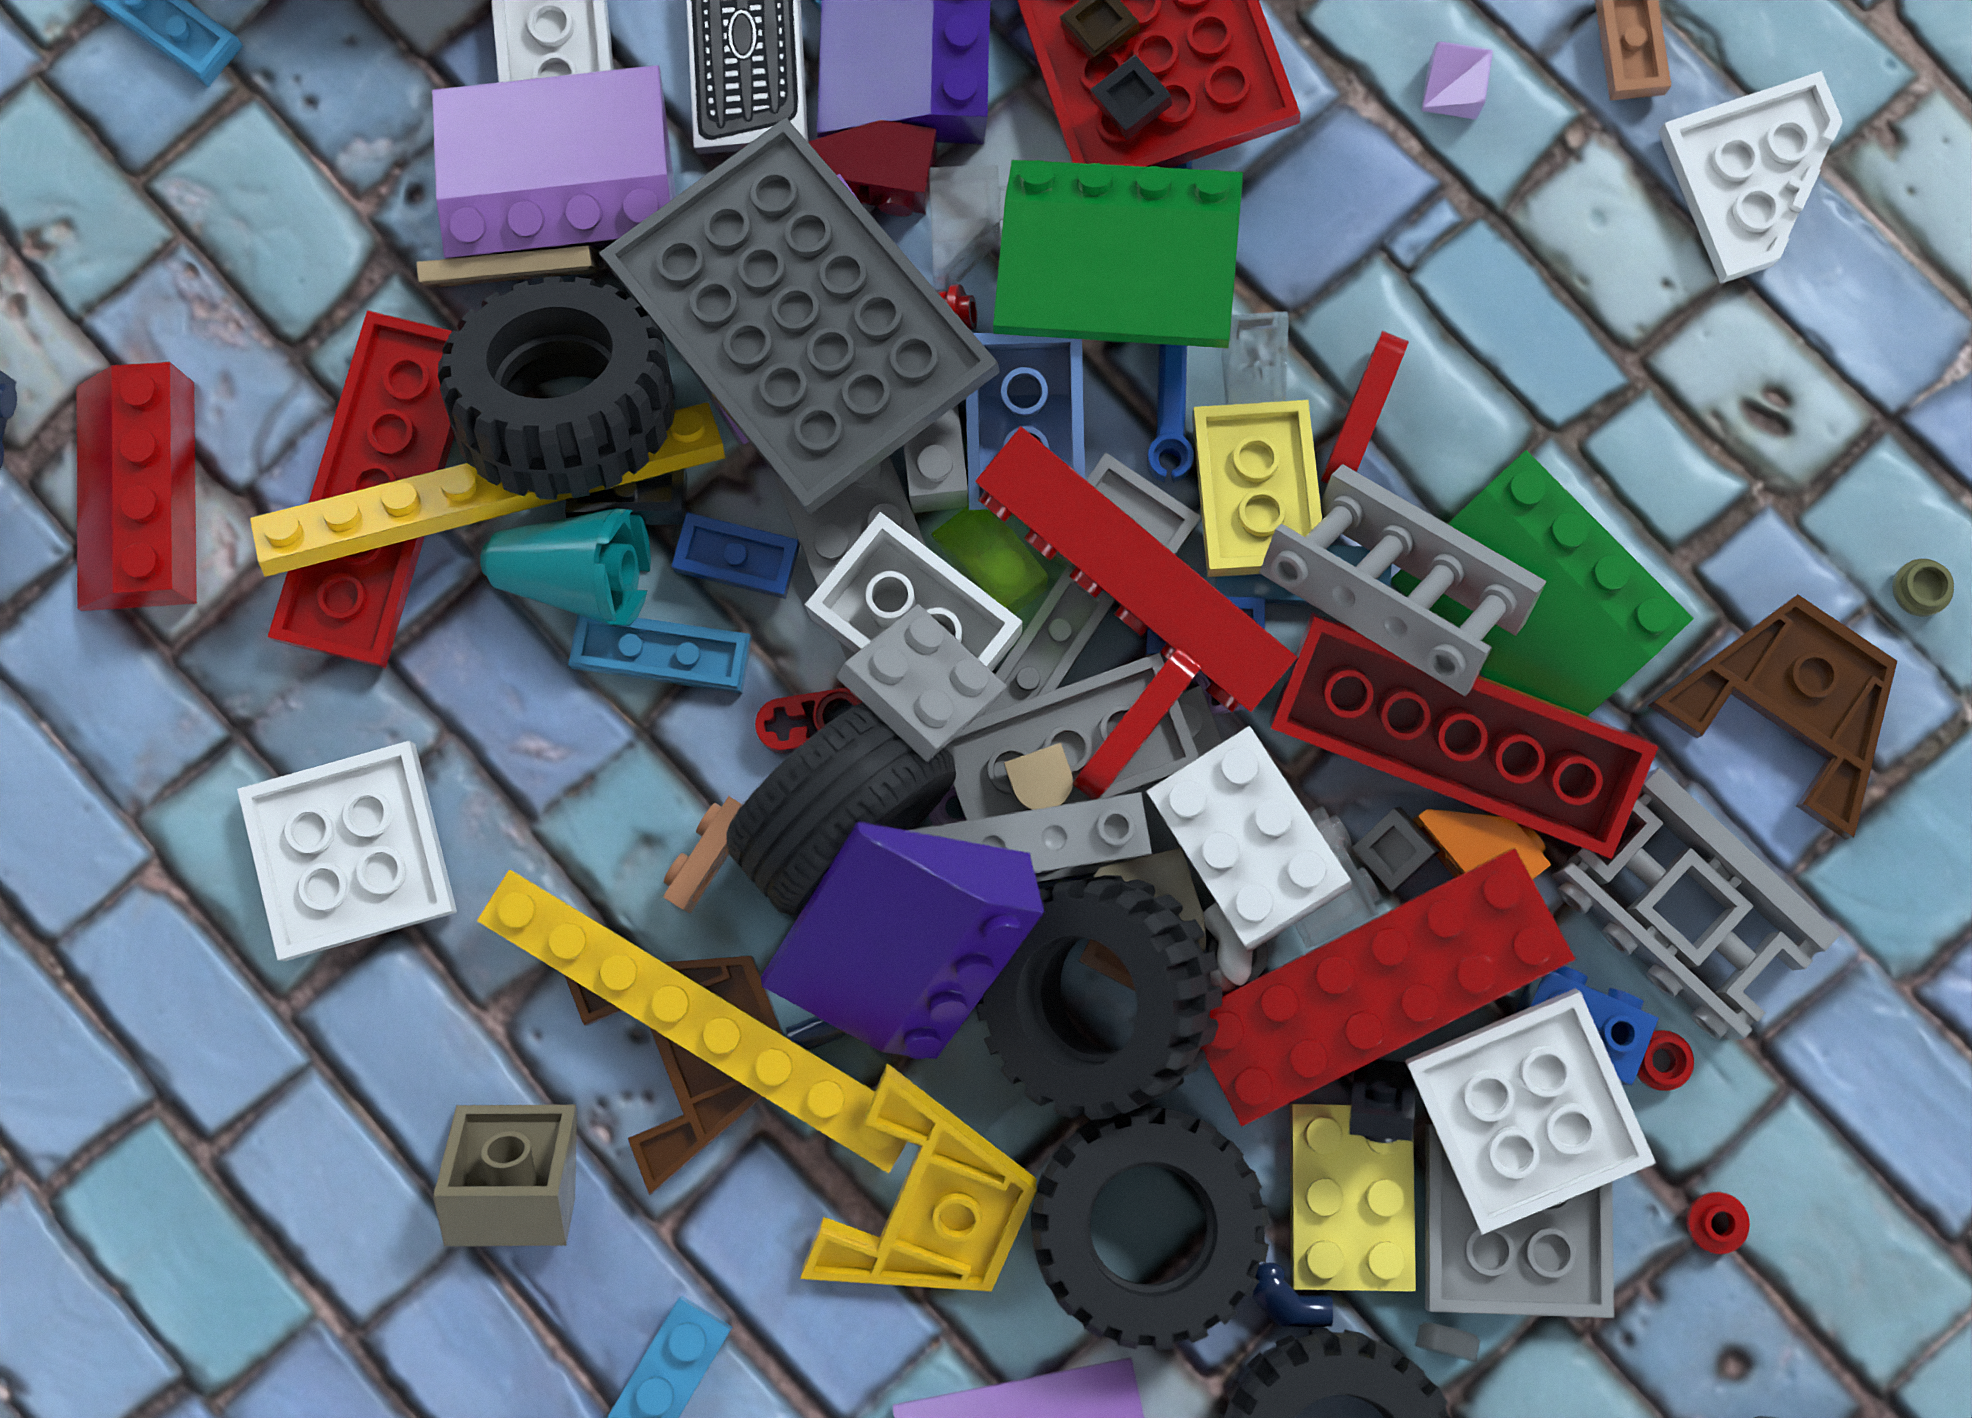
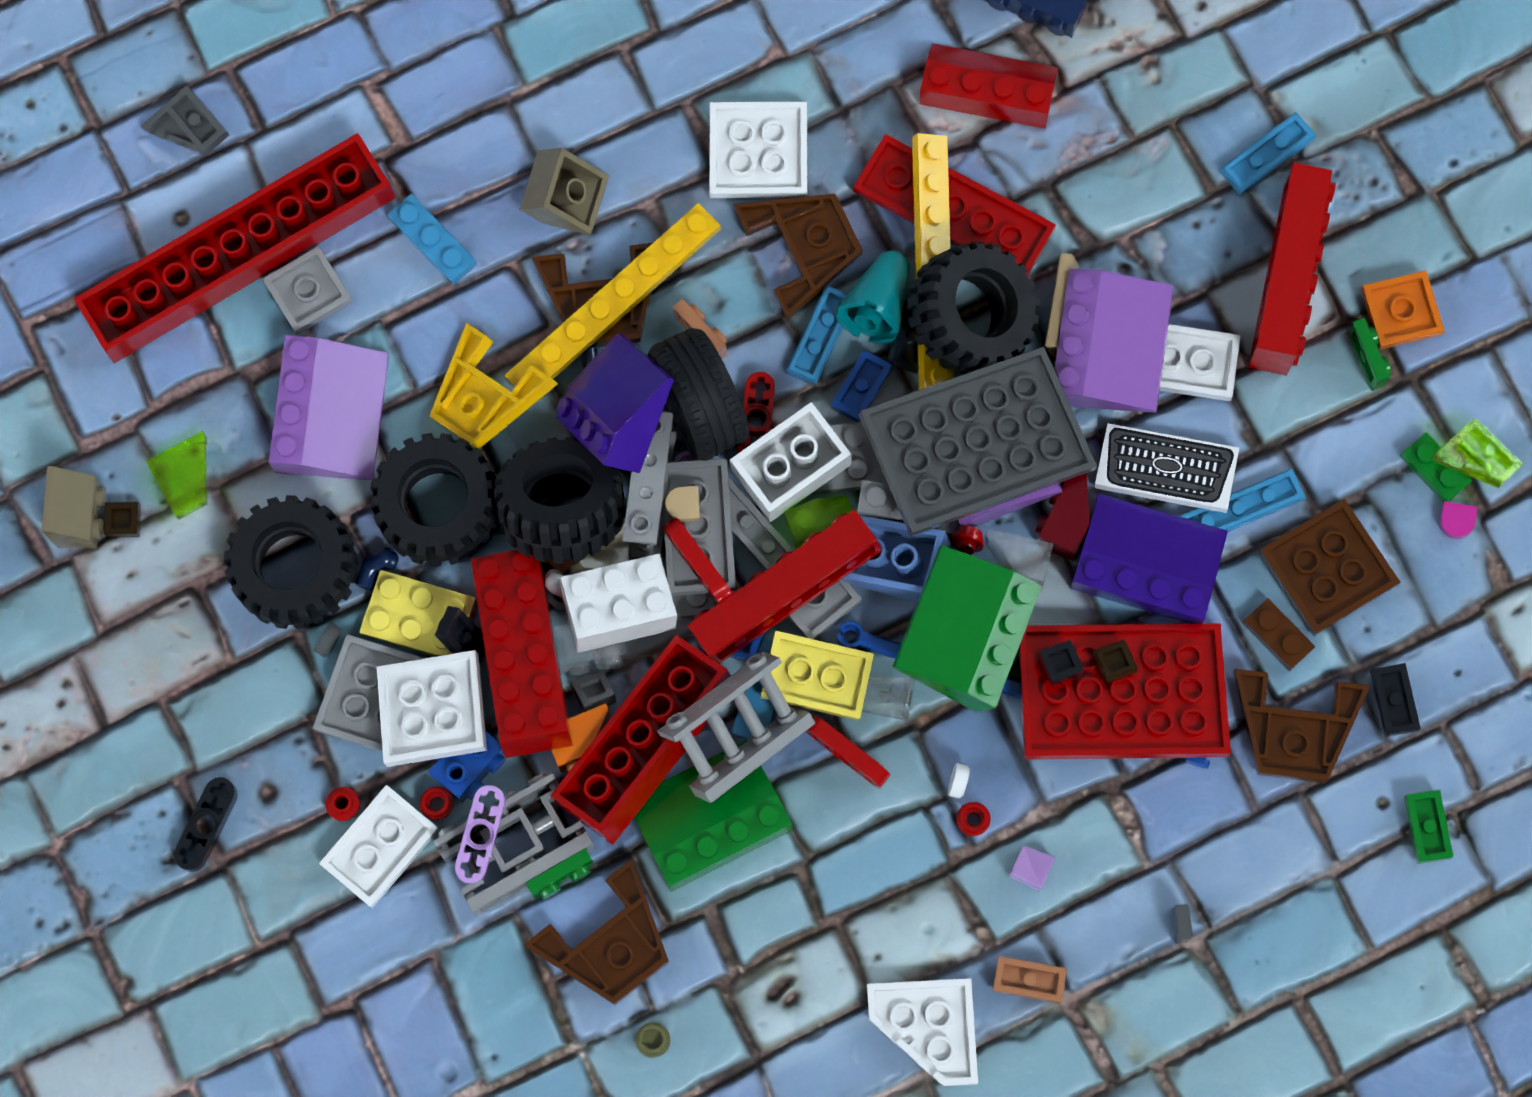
camera: 110 degrees right, 5 degrees down
light grey plate [836,604,1007,762] -> none
none -> white plate [319,785,439,908]
none -> lavender beam [455,785,505,884]
none -> green plate [525,849,594,900]
none -> reddish brown wing [733,194,863,321]
none -> white tile [948,763,970,799]
none -> red plate [956,802,991,836]

